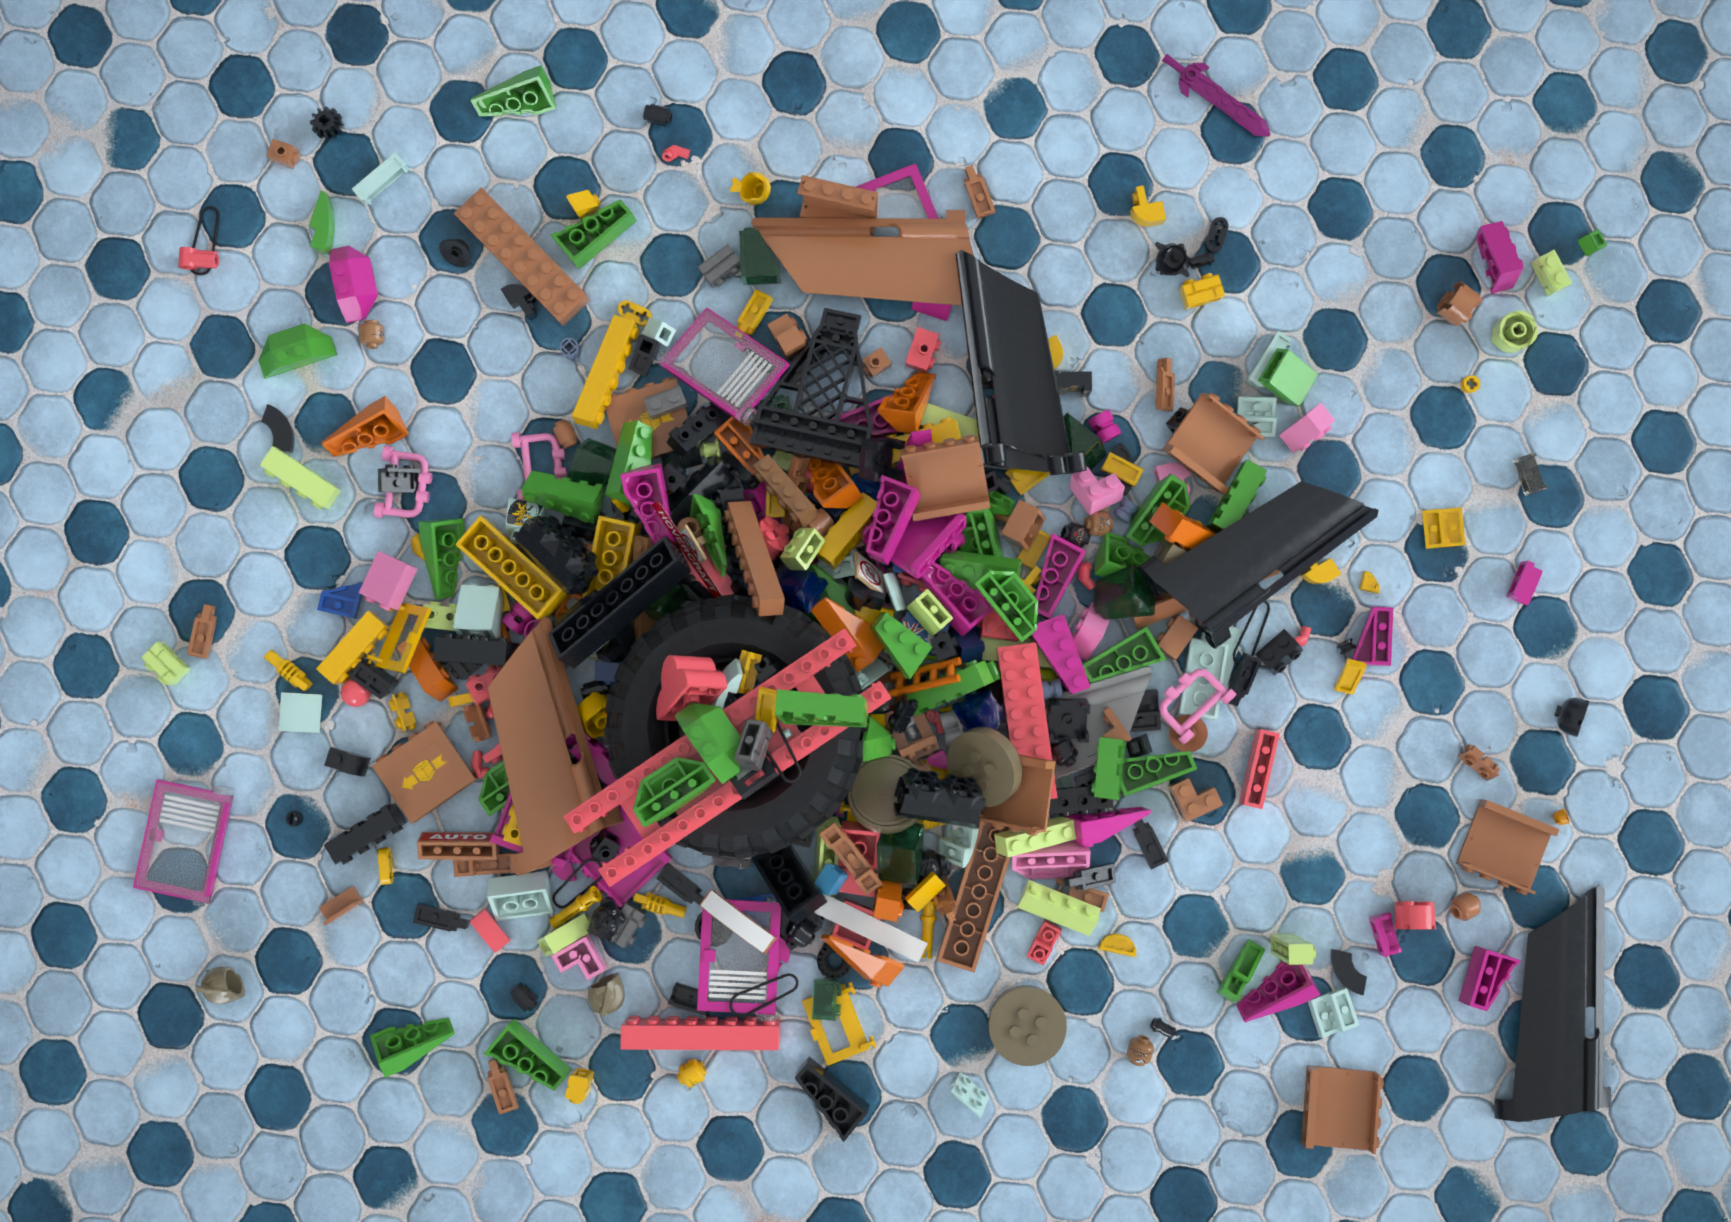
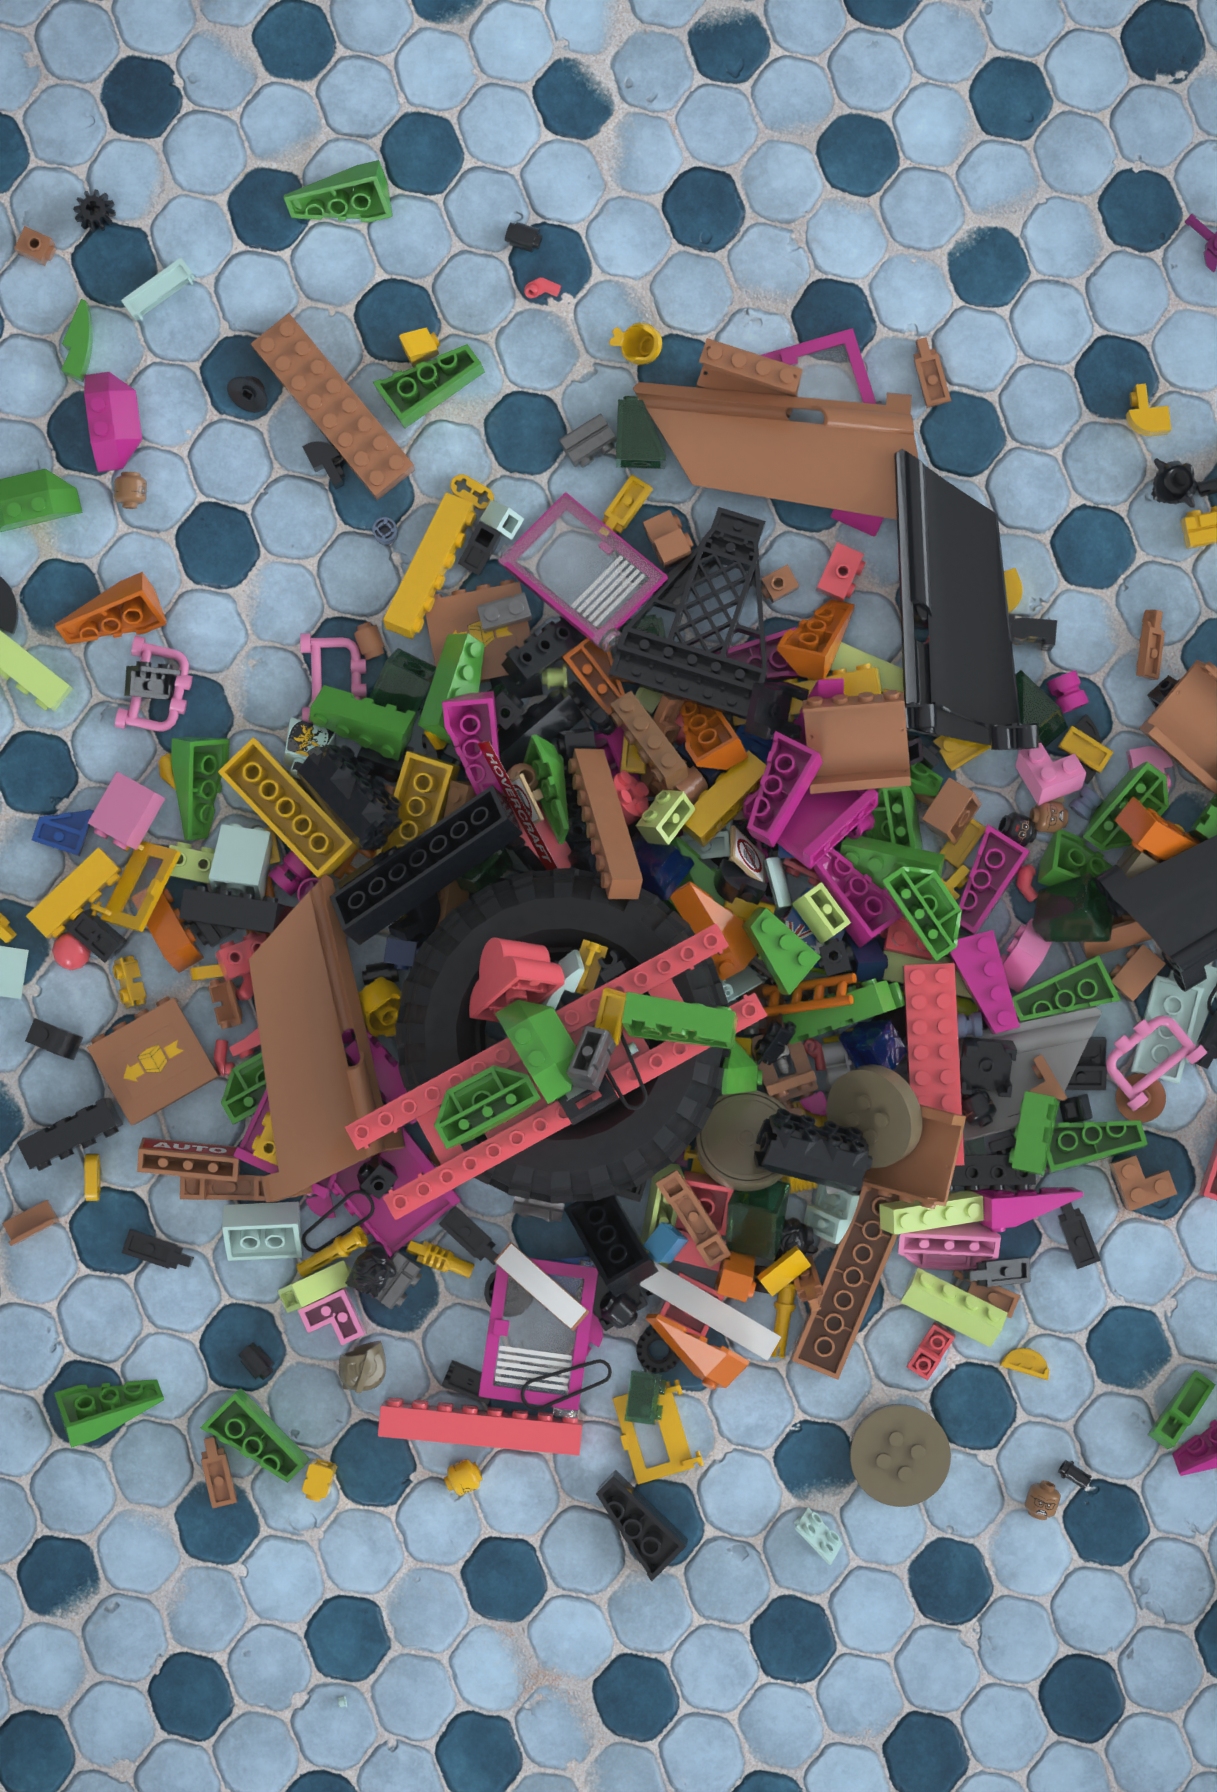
camera: 10 degrees right, 0 degrees up
coral slope [469,908,511,953] -> none

